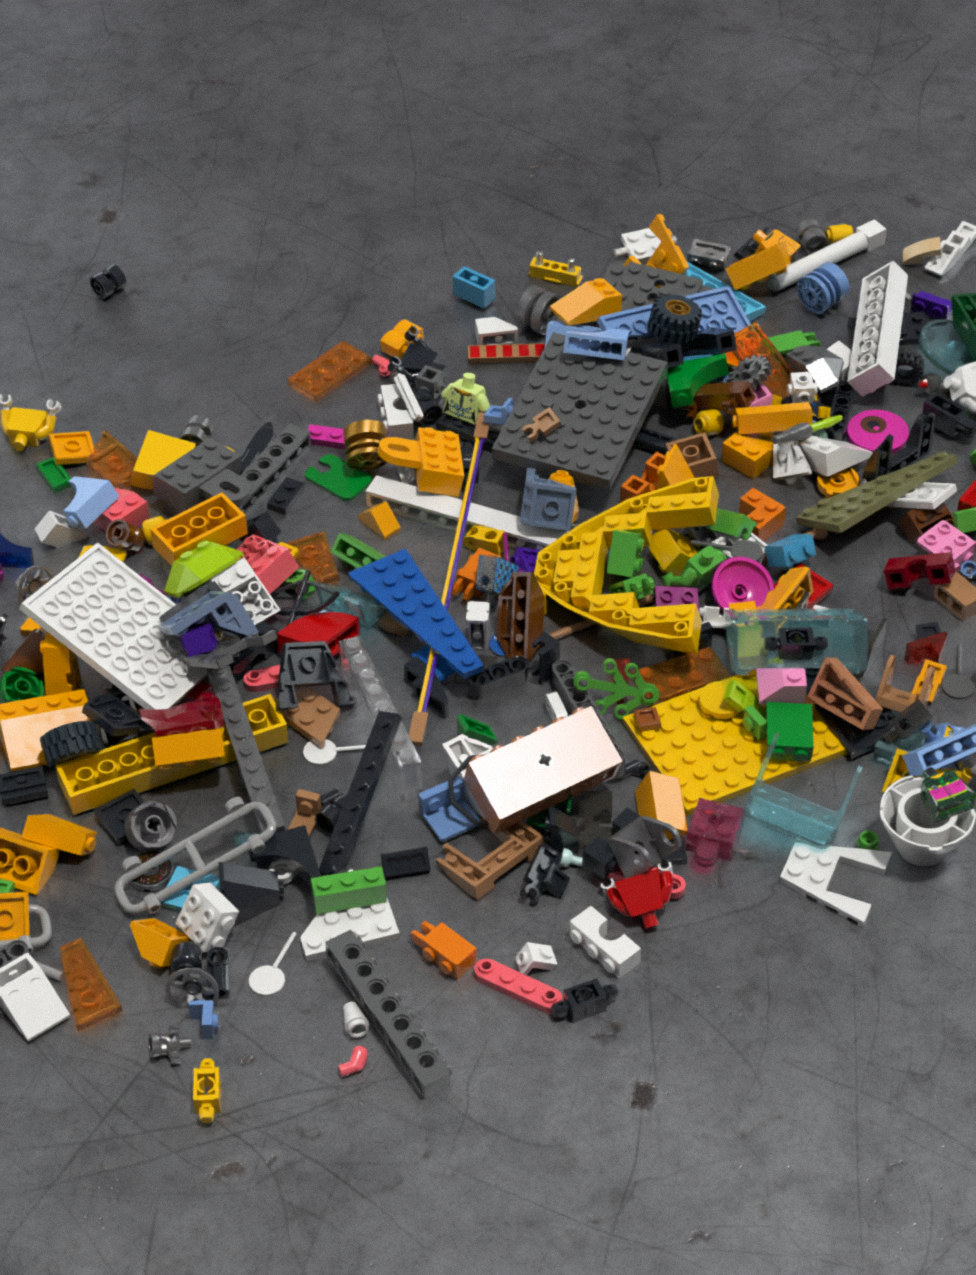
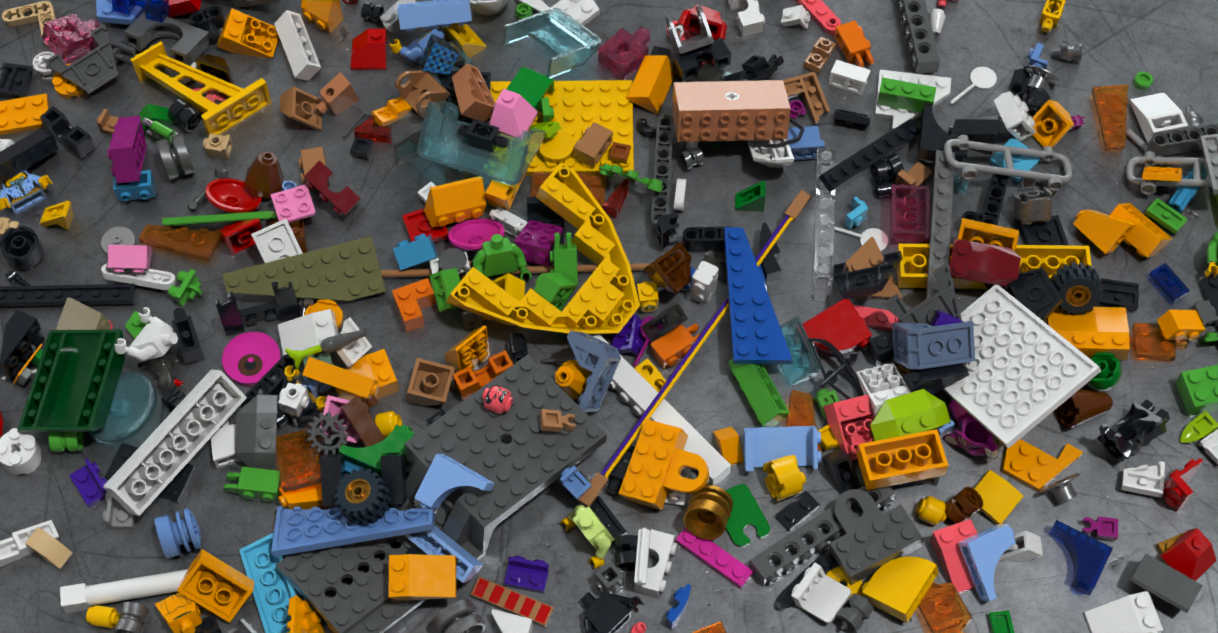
camera: 155 degrees left, 15 degrees up
none -> coral head [482,385,513,414]
none -> dark purple bracket [504,556,549,594]
none -> medium nougat brick [574,122,613,168]
none -> blue slope [666,584,691,630]
none -> light blue panel [743,426,821,471]
none -> yellow brick [763,455,806,501]
none -> magenta plate [790,100,806,119]
none -> white bracket [791,562,851,624]
none -> medium nougat slope [803,37,837,74]
none -> white hinge [828,60,871,95]
none -> medium azure bracket [845,196,868,230]
none -> clear pink brick [889,185,930,245]
none -> black beam [959,174,1009,228]
none -> magenta plate [1070,115,1086,130]
none -> bright green tile [1134,72,1153,90]

